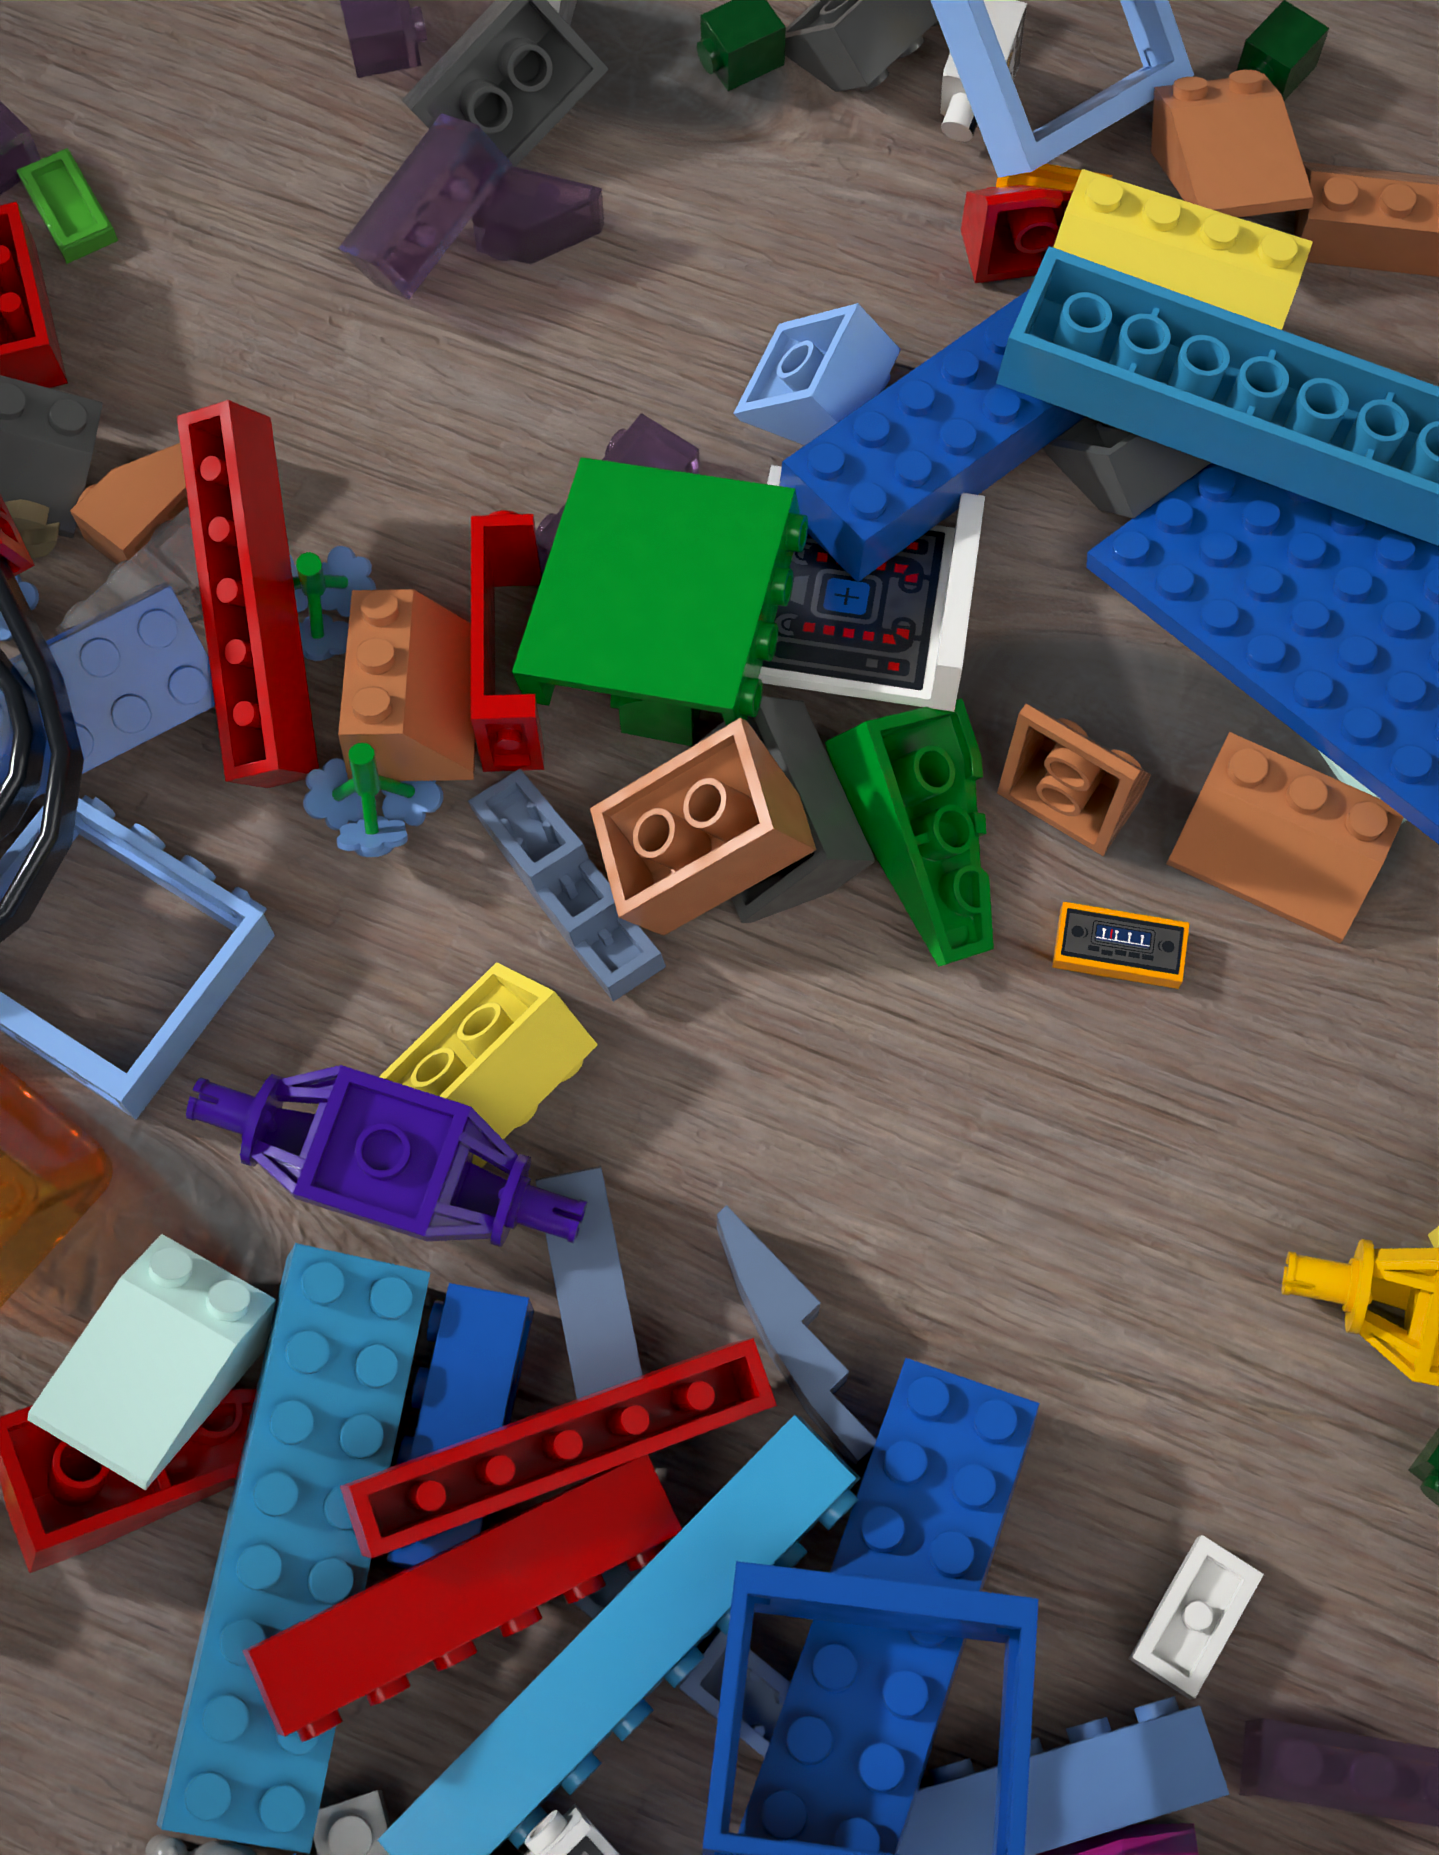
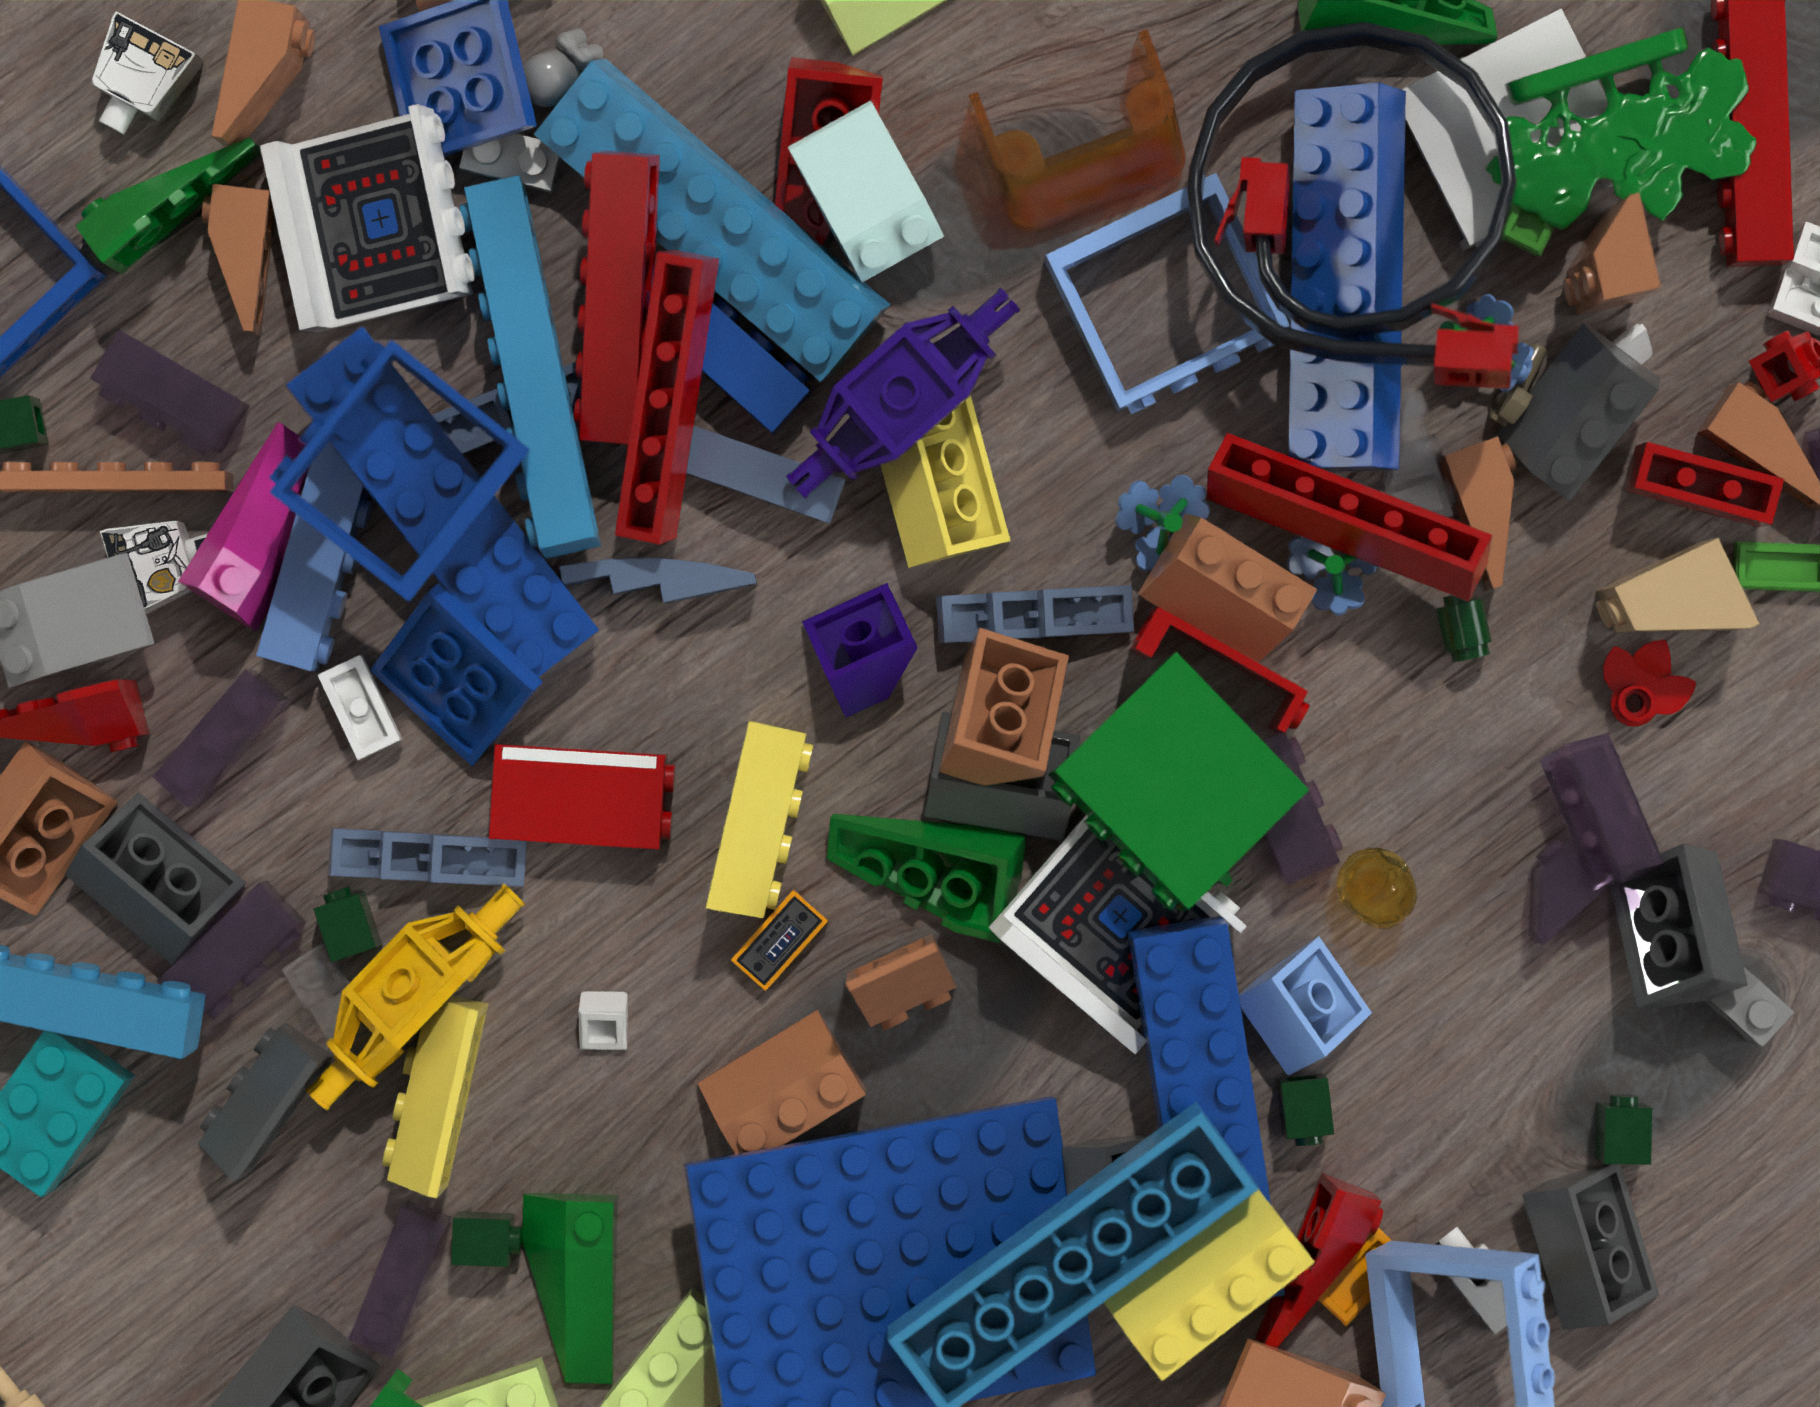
camera: 125 degrees right, 20 degrees up
none -> sand blue slope [328,828,527,887]
none -> blue plate [370,583,543,766]
none -> red panel [489,744,676,849]
none -> white slope [578,991,628,1050]
none -> light yellow slope [706,721,814,918]
none -> dark purple slope [802,583,918,718]
none -> dark green brick [1276,1073,1334,1146]
none -> clear yellow hair [1337,848,1417,929]
none -> dark green brick [1436,595,1492,662]
none -> tan slope [1596,538,1759,633]
none -> red plate [1603,639,1696,727]

